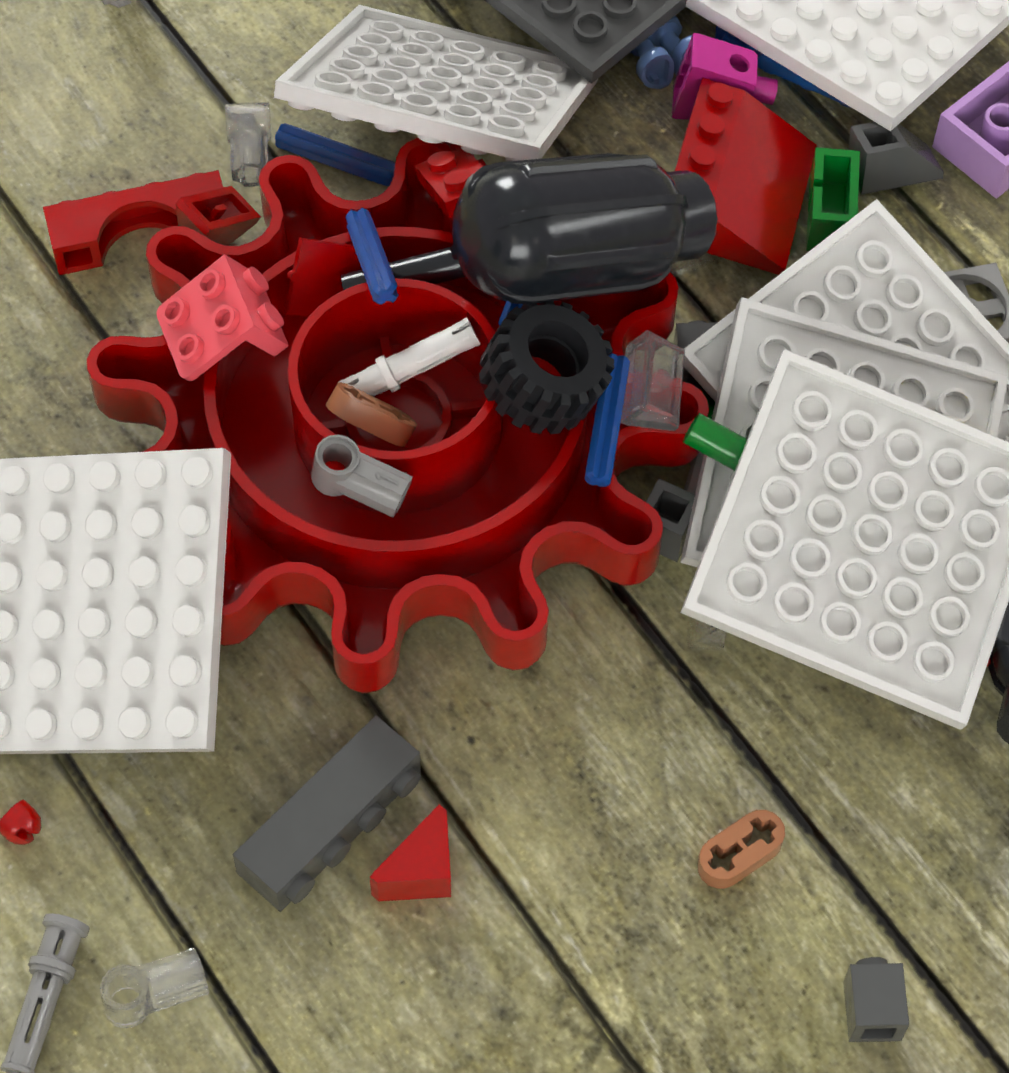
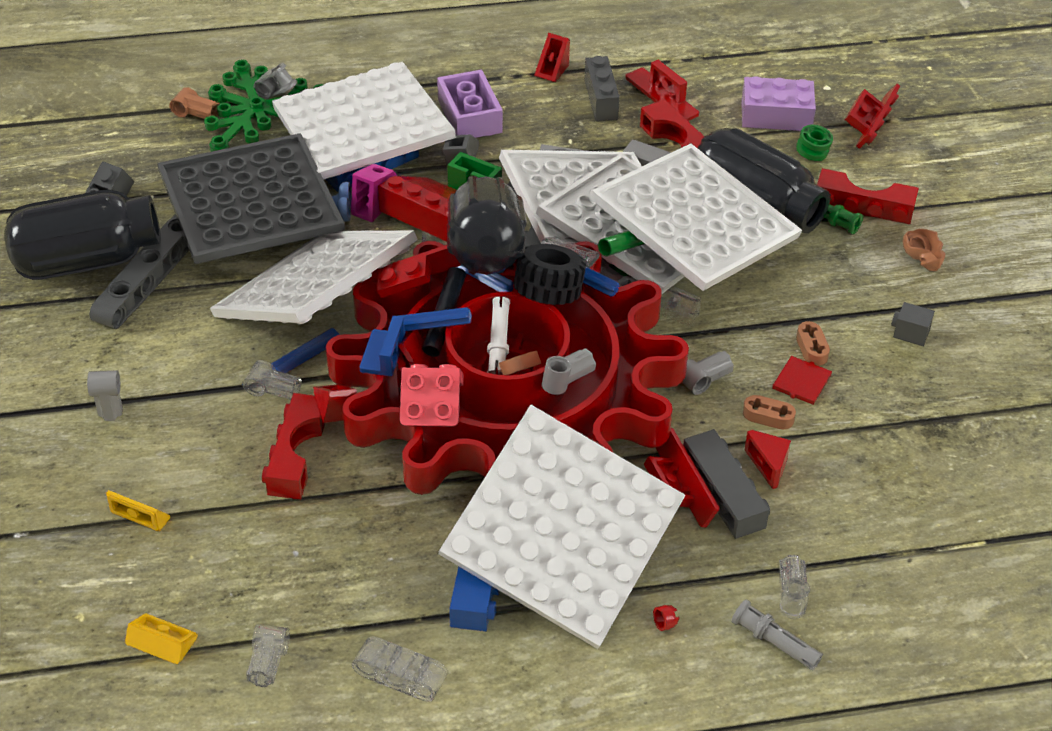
camera: 65 degrees left, 15 degrees down
none -> blue panel [359,316,405,376]
none -> red bracket [643,428,719,528]
none -> light grey piece [682,351,734,395]
none -> nougat beam [743,395,796,430]
none -> red piece [772,356,832,405]

